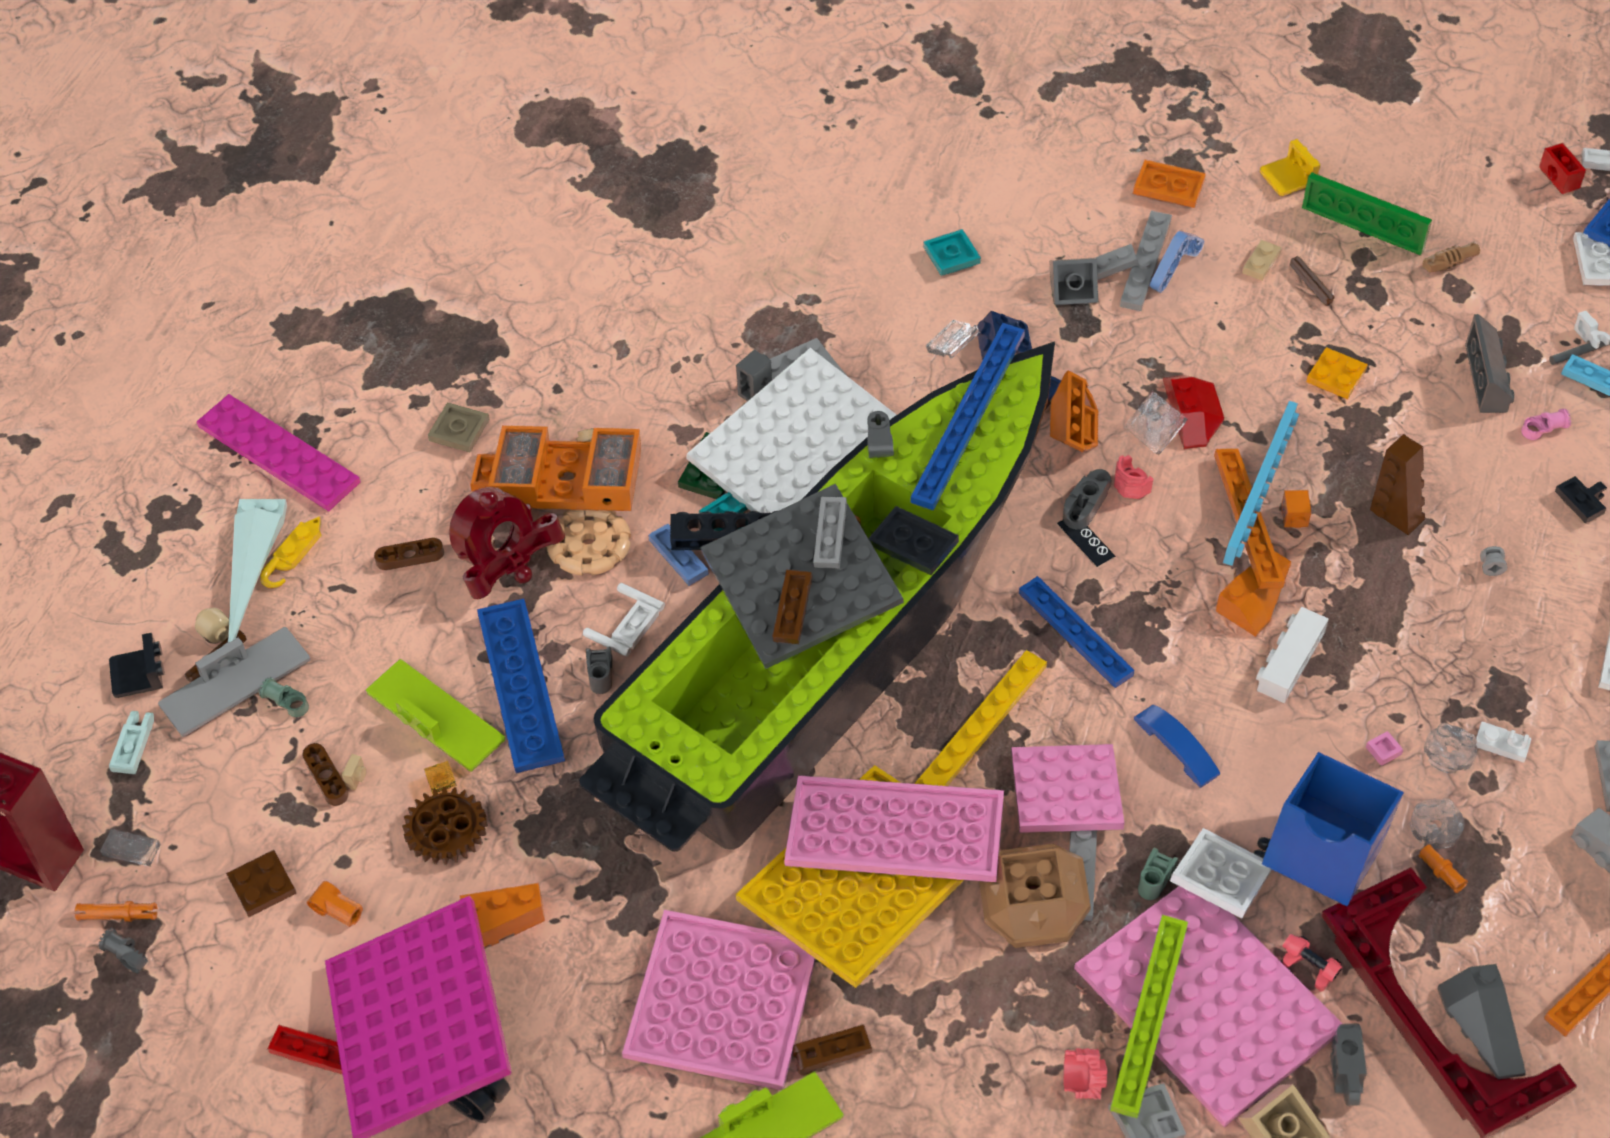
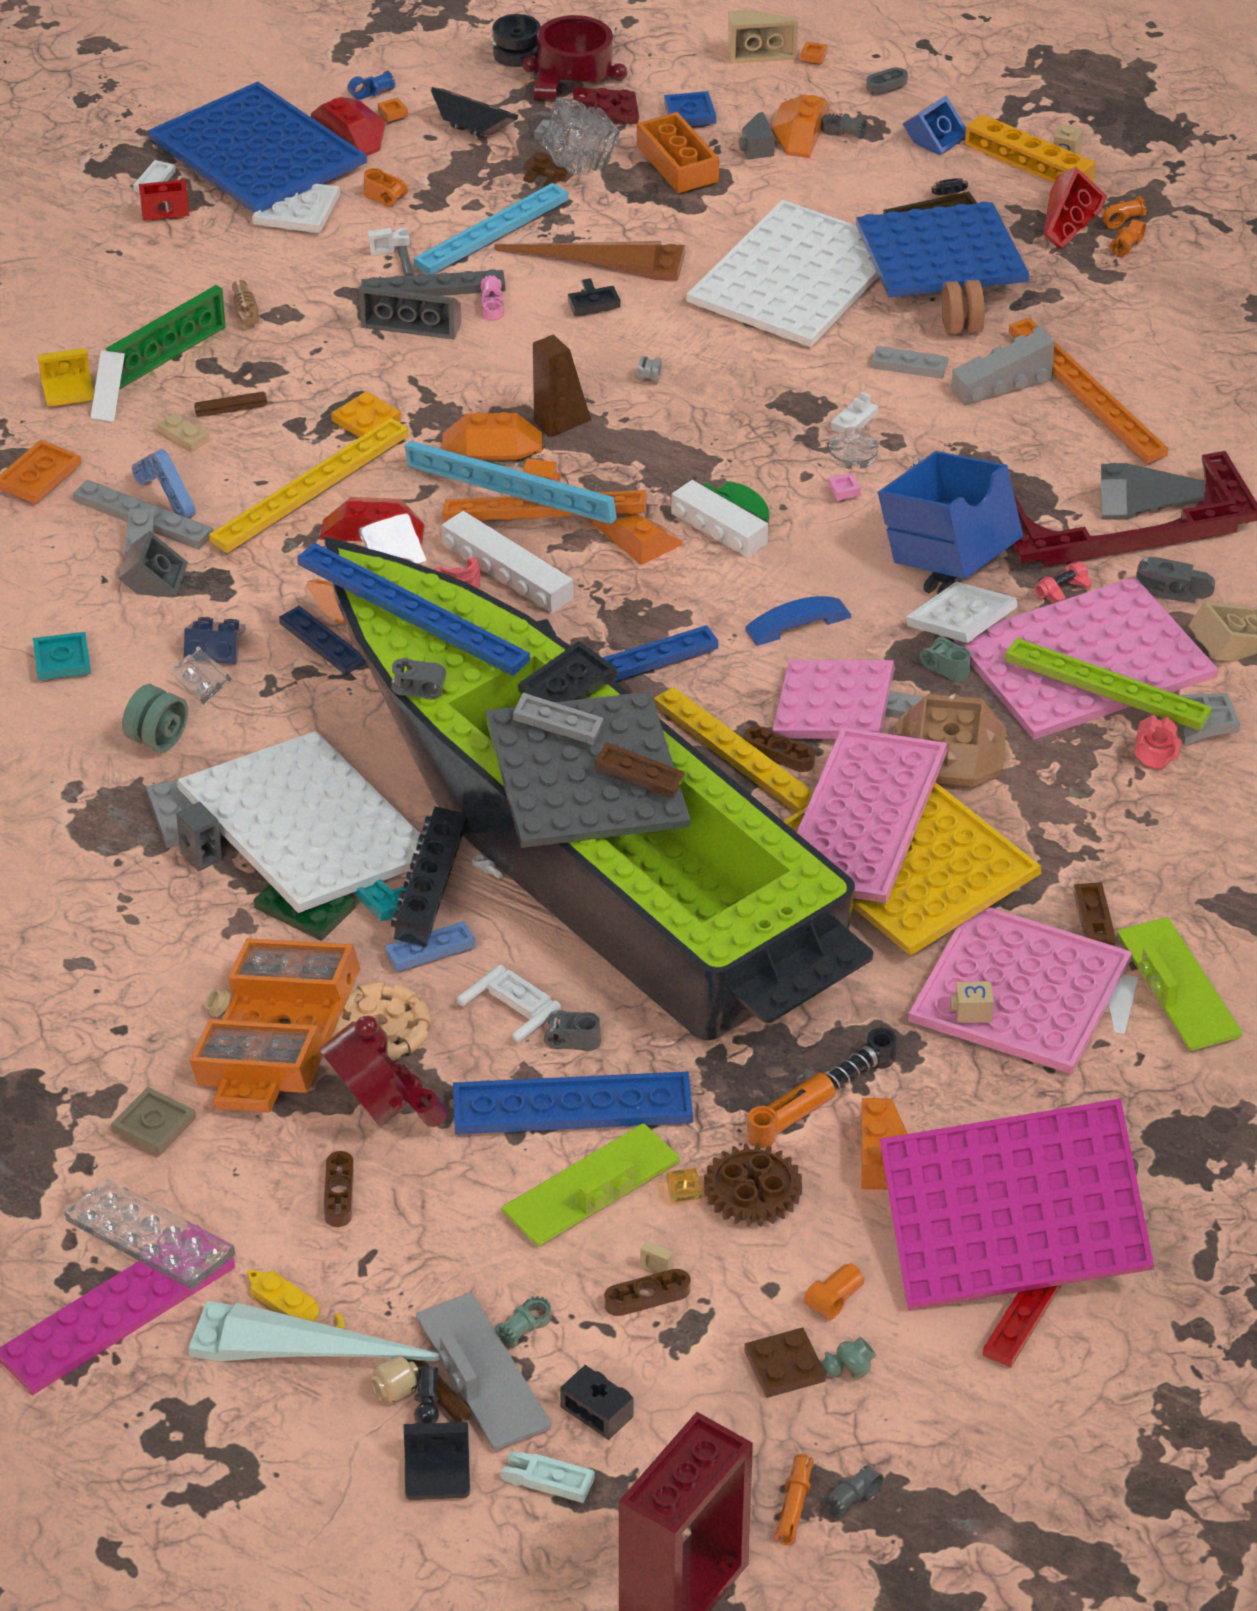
camera: 80 degrees left, 10 degrees down
none -> clear plate [64,1178,236,1290]
none -> white sticker [90,350,125,422]
none -> sand green wheel [122,684,188,753]
none -> yellow plate [209,418,409,553]
none -> dark grey plate [361,269,506,296]
none -> black pin [414,1366,440,1423]
none -> white brick [441,511,573,614]
none -> orange wedge [442,412,542,460]
none -> black brick [560,1365,634,1440]
none -> green piece [702,481,769,522]
none -> reddish brown beam [744,726,815,772]
none -> piece [747,1028,897,1148]
none -> sand green animal [822,1337,876,1379]
none -> tan brick [950,981,994,1023]
none -> white sticker [1109,975,1138,1034]

